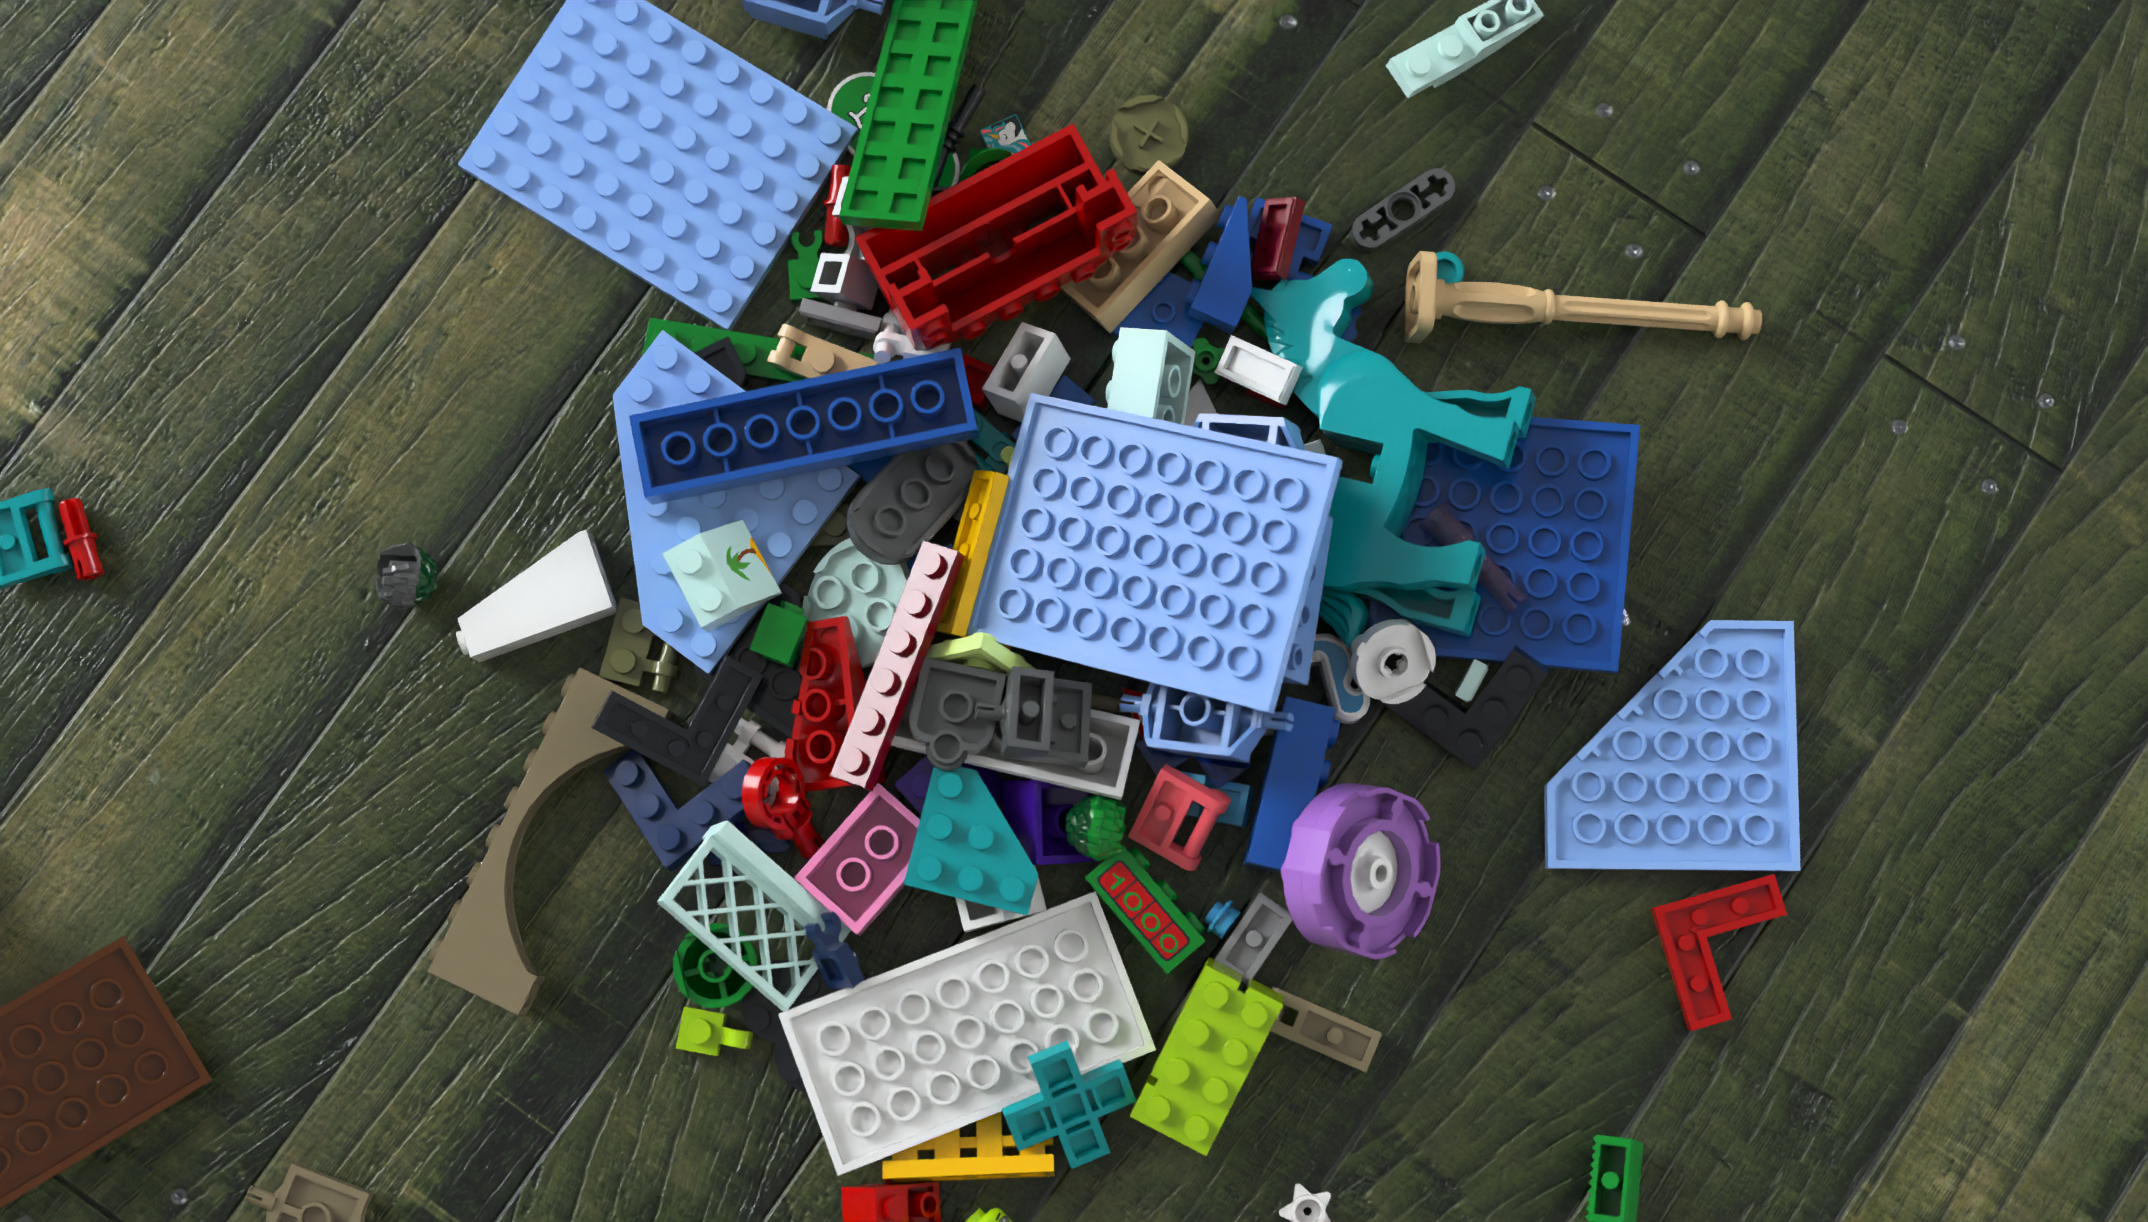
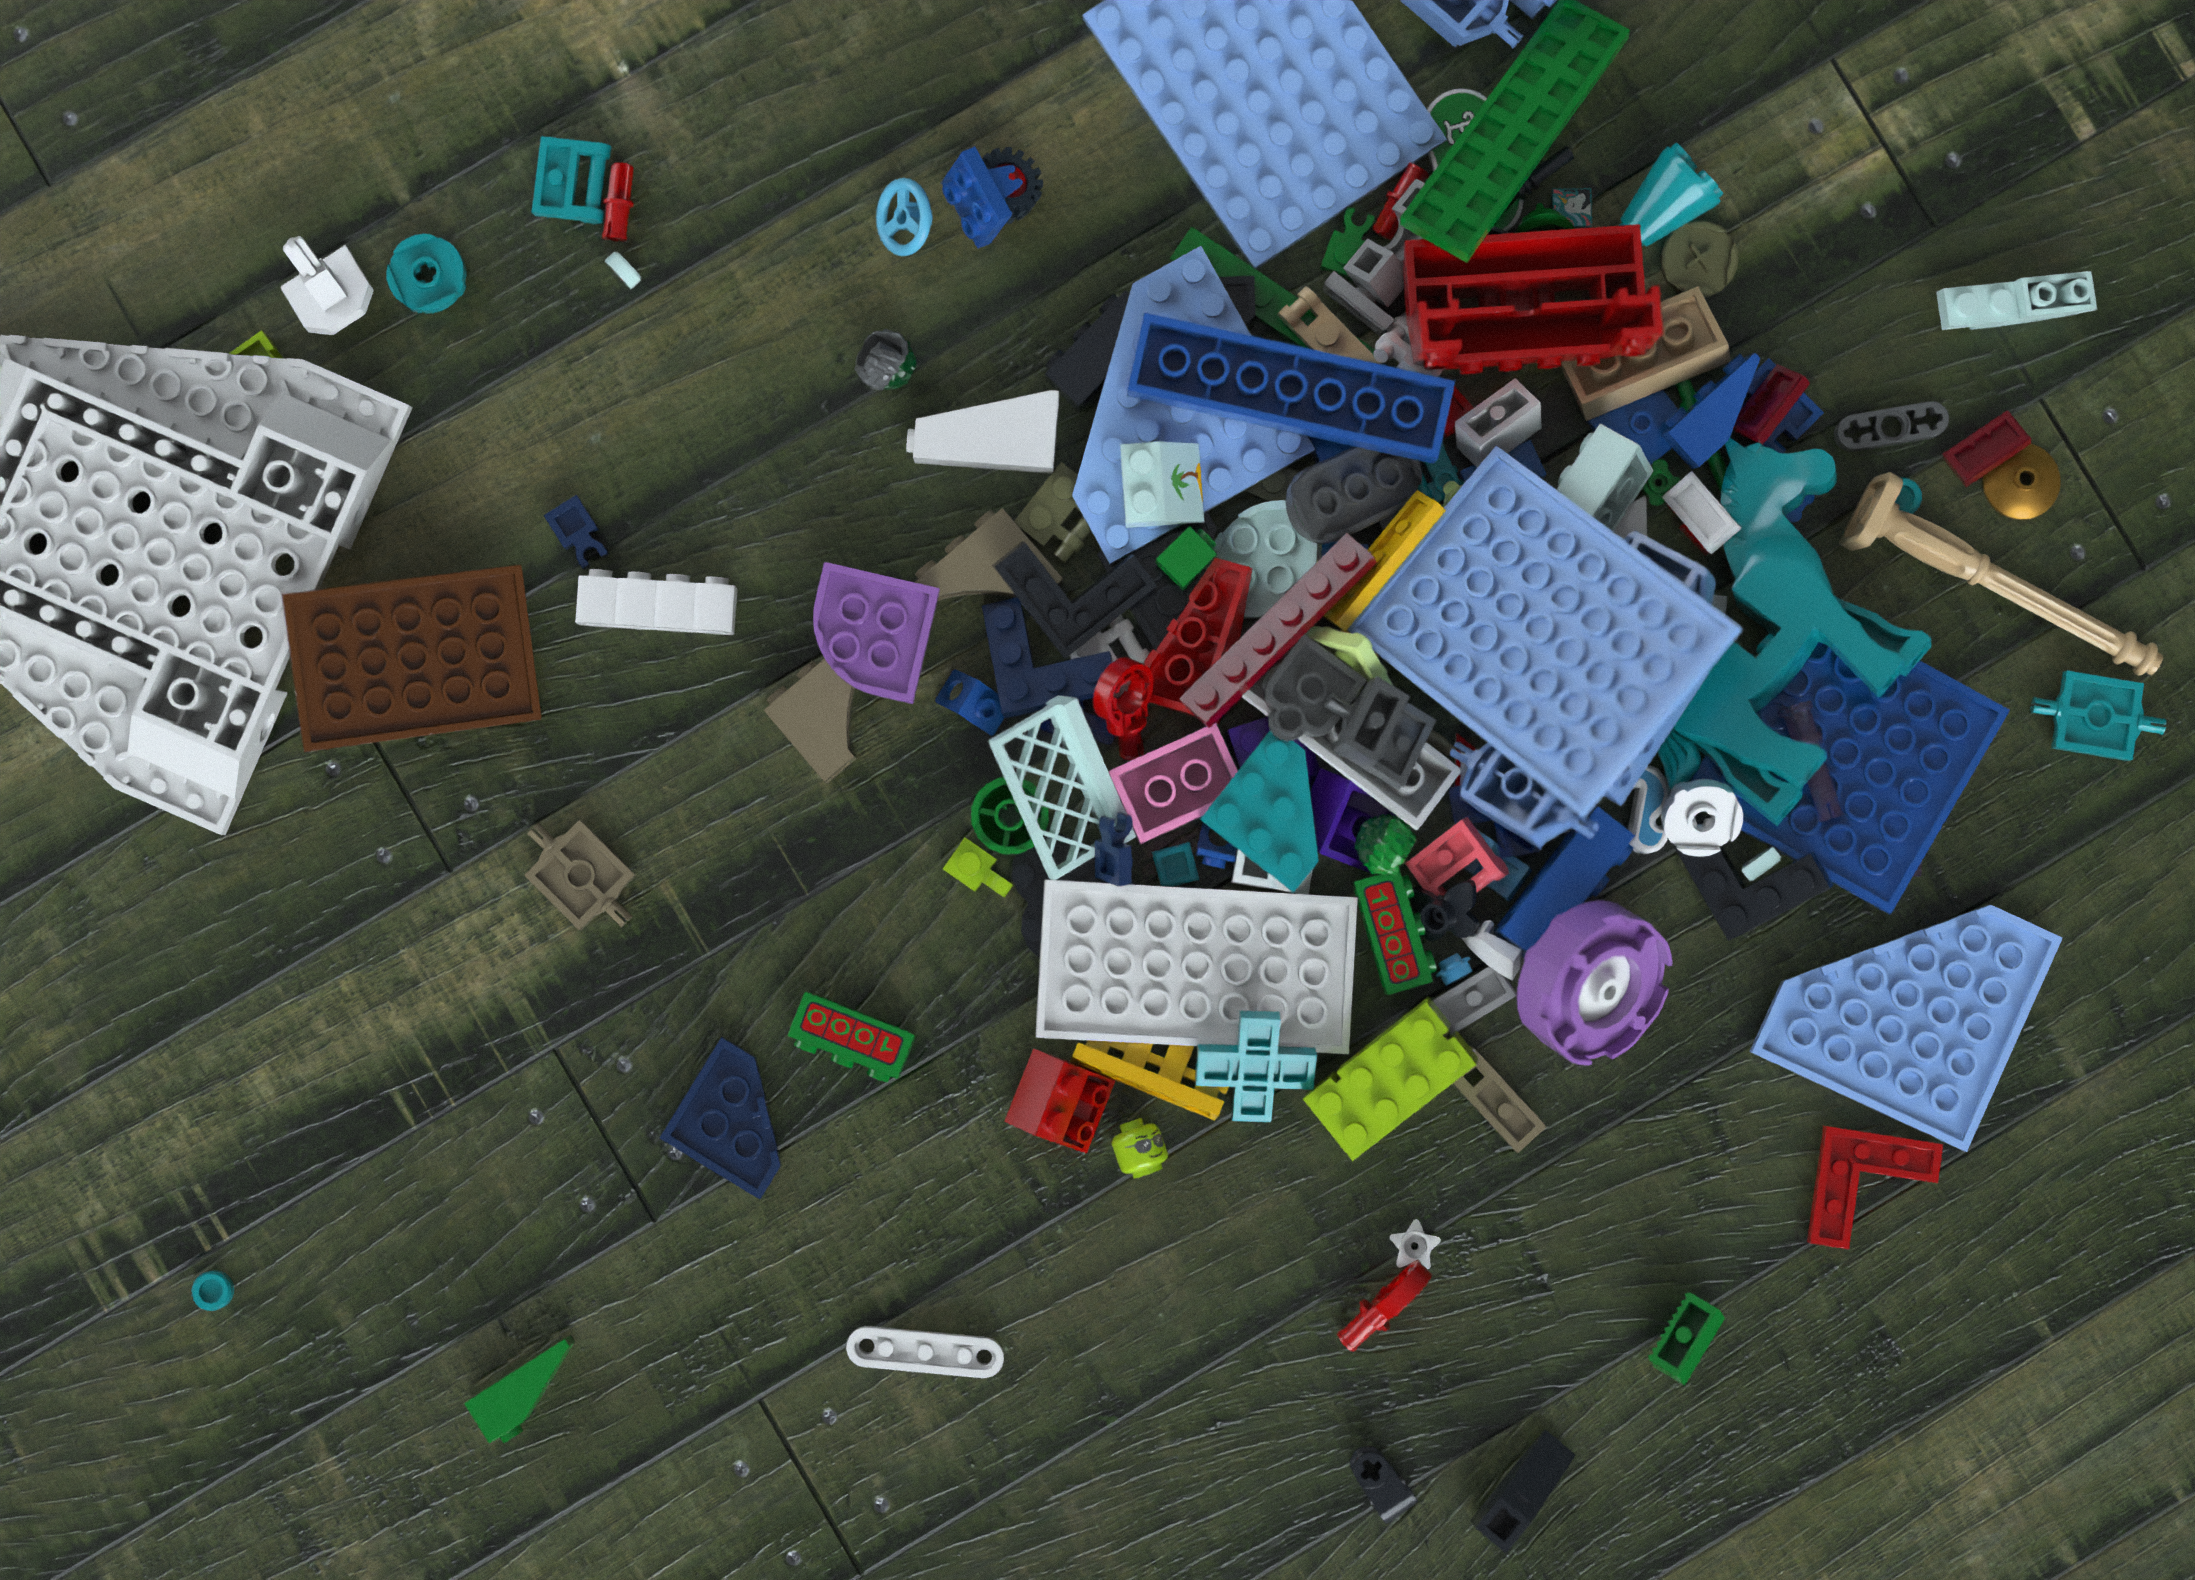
camera: 20 degrees right, 5 degrees up
none -> dark blue plate [543,495,610,570]
none -> white brick [575,569,737,635]
none -> light aqua tile [604,251,641,289]
none -> medium lavender plate [813,562,940,704]
none -> medium azure piece [876,178,933,256]
none -> blue bracket [935,669,1005,736]
none -> blue plate [941,147,1043,249]
none -> black slope [1045,290,1130,412]
none -> teal tile [1152,842,1200,887]
none -> blue bracket [1195,822,1237,869]
none -> black animal [1410,880,1479,942]
none -> white slope [1462,920,1521,980]
none -> teal cone [1619,143,1724,247]
none -> dark red plate [1943,410,2031,487]
none -> pearl gold dish [1982,444,2061,520]
none -> teal plate [2030,671,2167,761]

